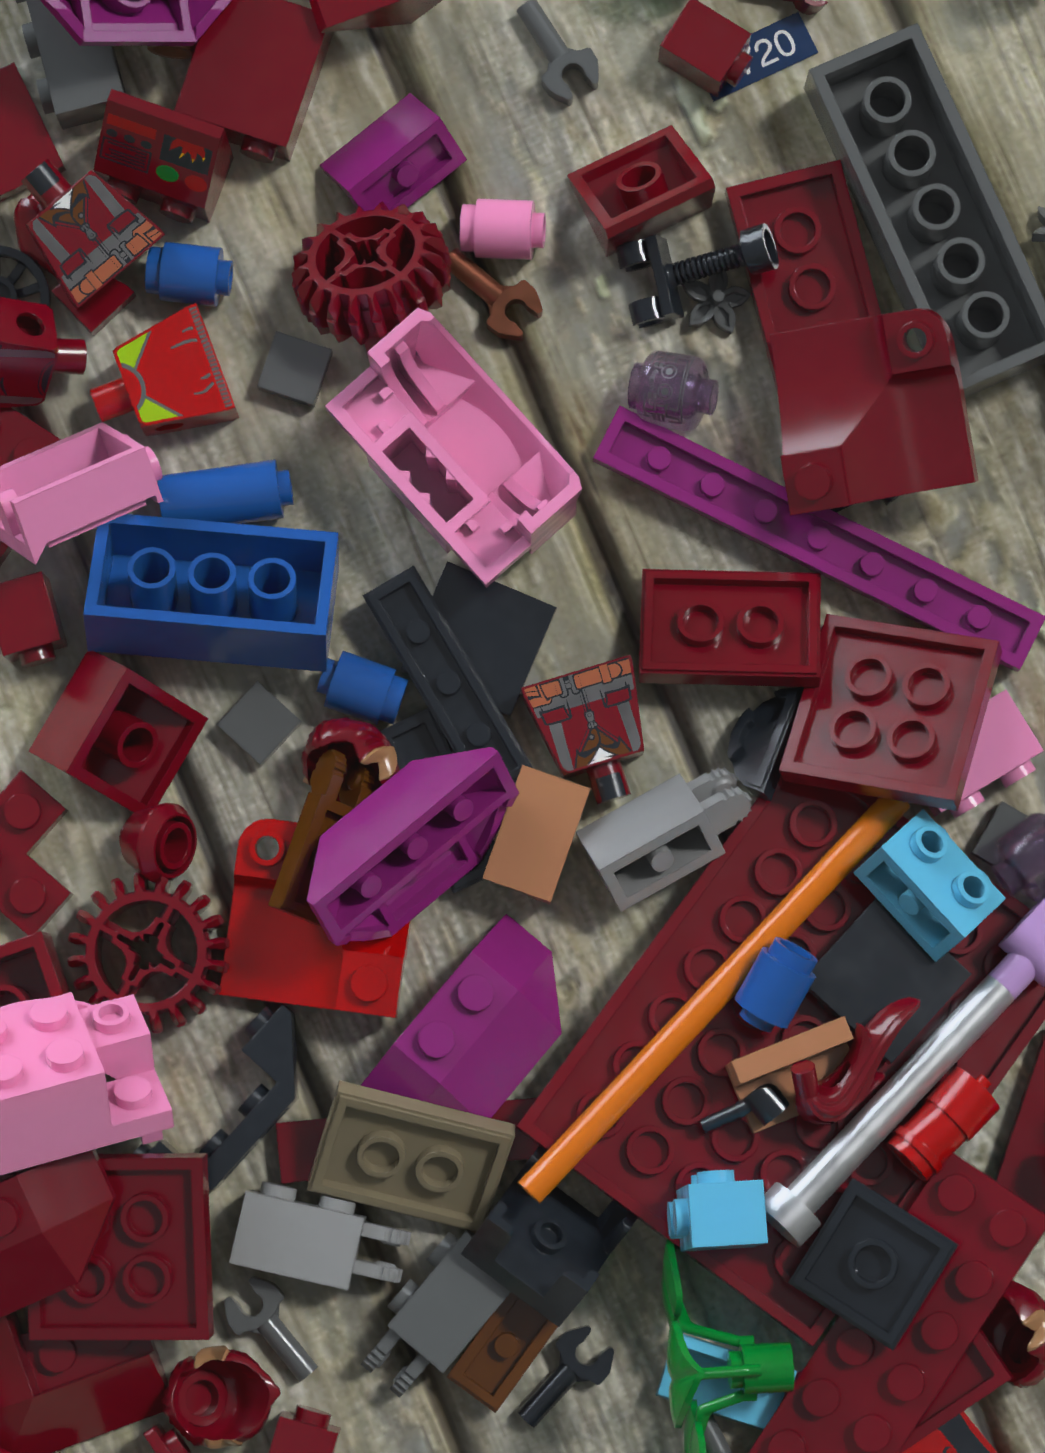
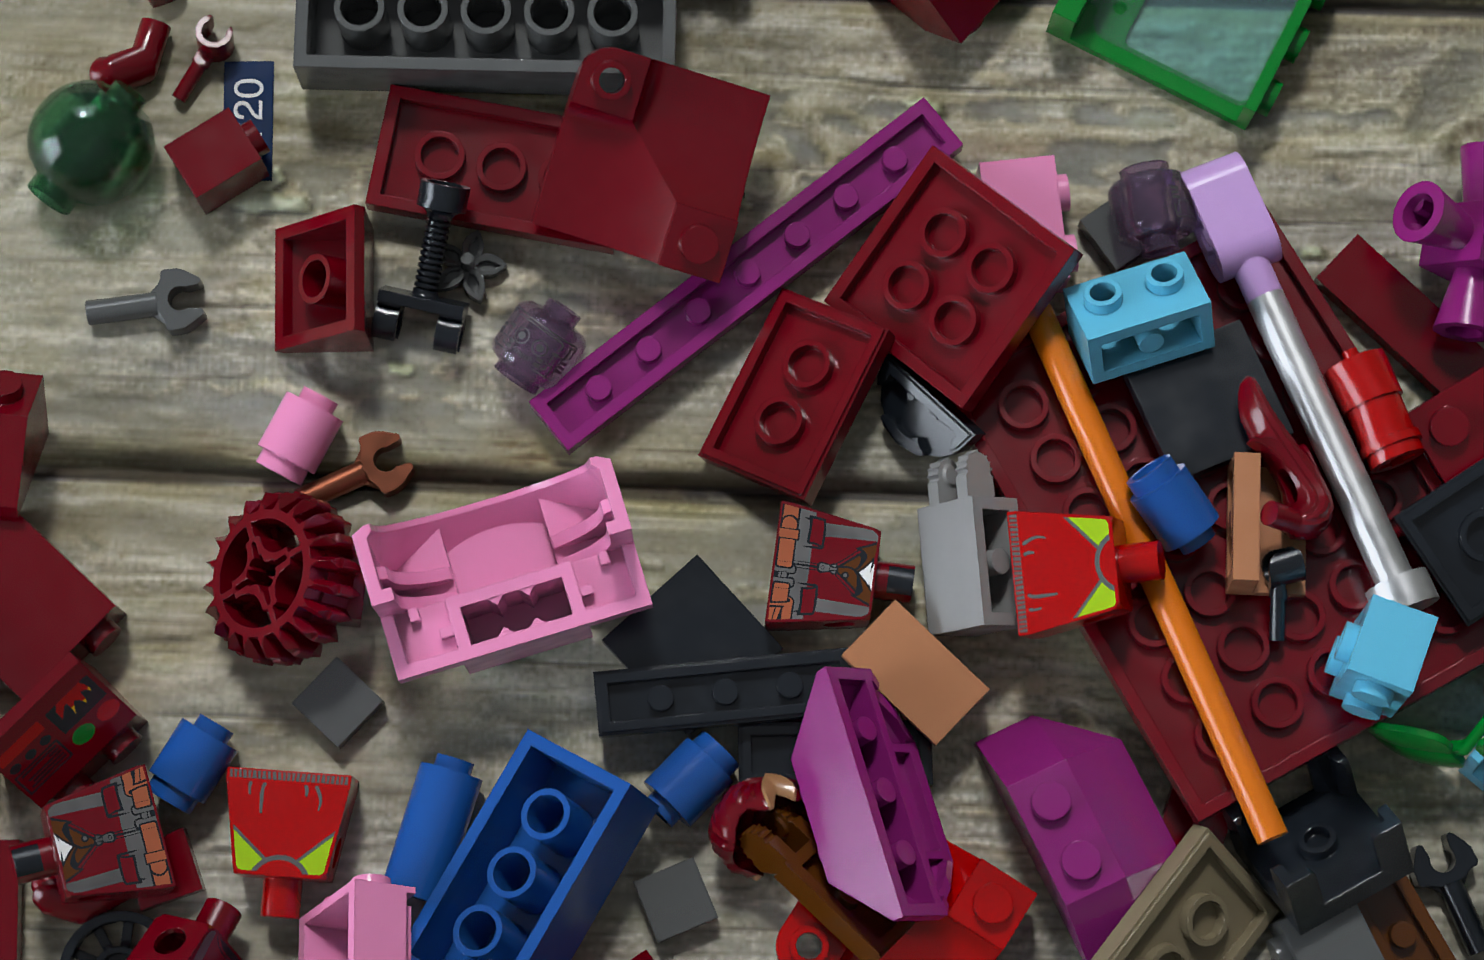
camera: 70 degrees left, 5 degrees down
magenta panel [319,93,467,211] -> none
none -> red torso [1007,511,1166,639]

